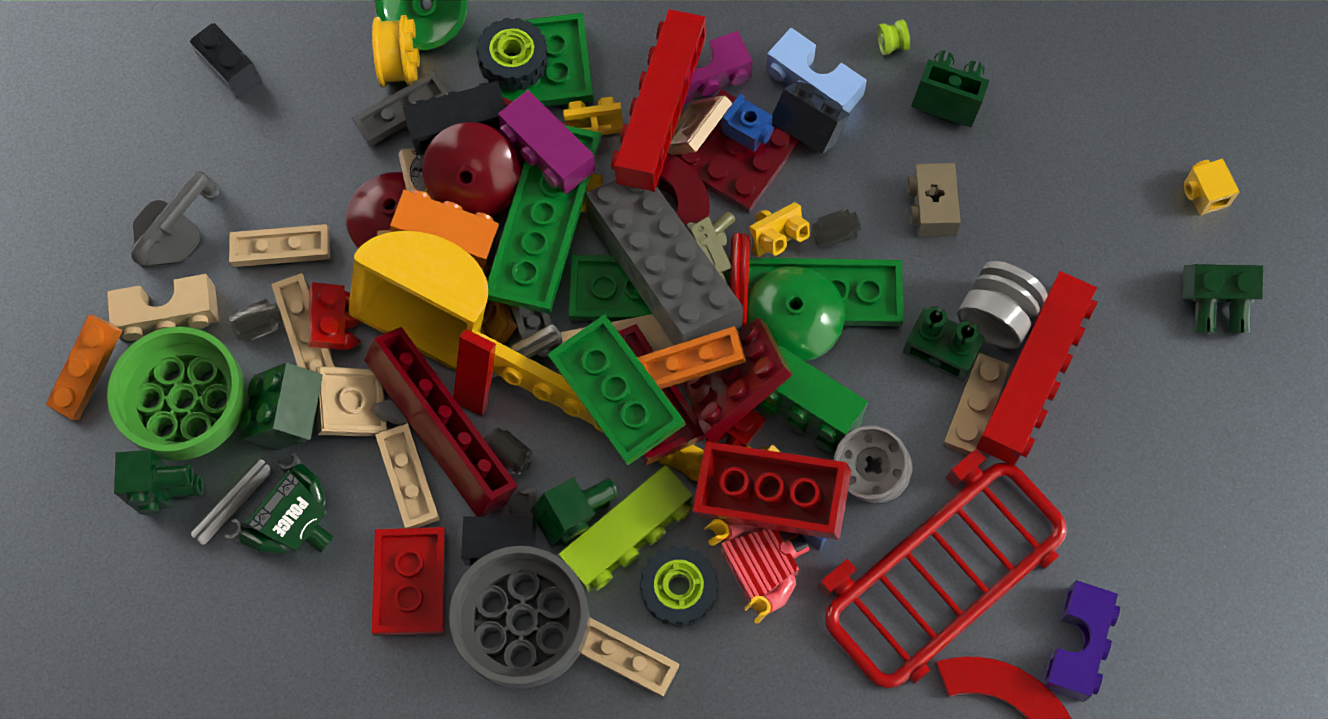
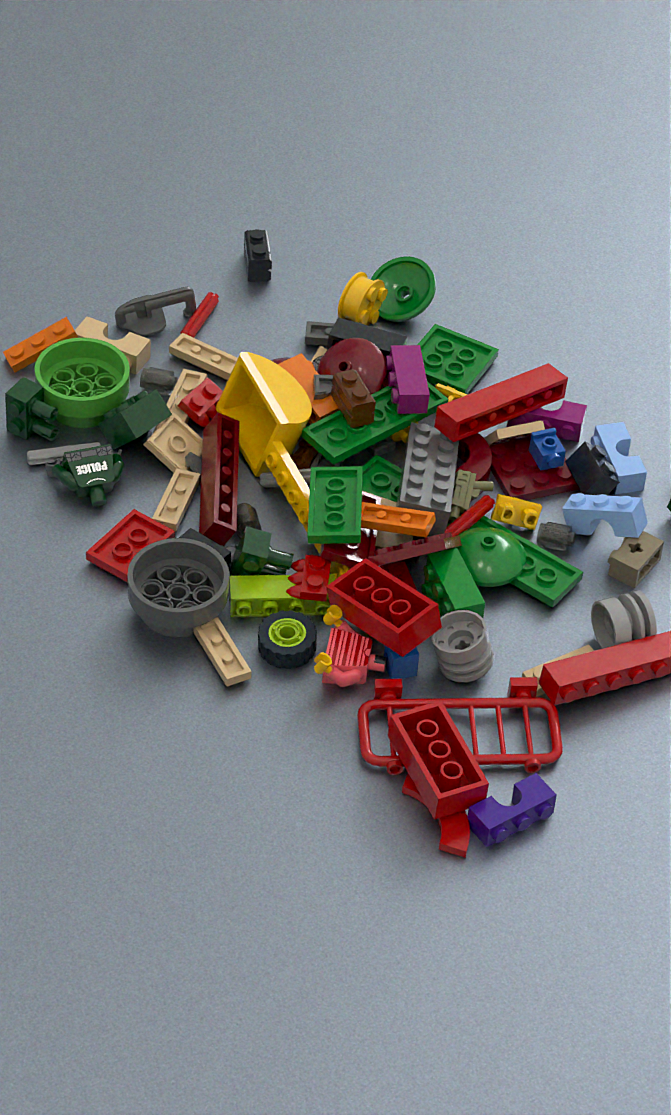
camera: 30 degrees right, 25 degrees down
red tile [453,329,496,416] -> none
black wheel [477,18,548,91] -> none
dark green brick [902,306,985,382] -> none
none -> red axle [180,292,219,338]
none -> red plate [286,554,331,602]
none -> dark grey tile [313,374,333,400]
none -> reddish brown brick [331,369,376,428]
none -> red brick [387,700,489,820]
none -> light blue arch [562,493,648,538]

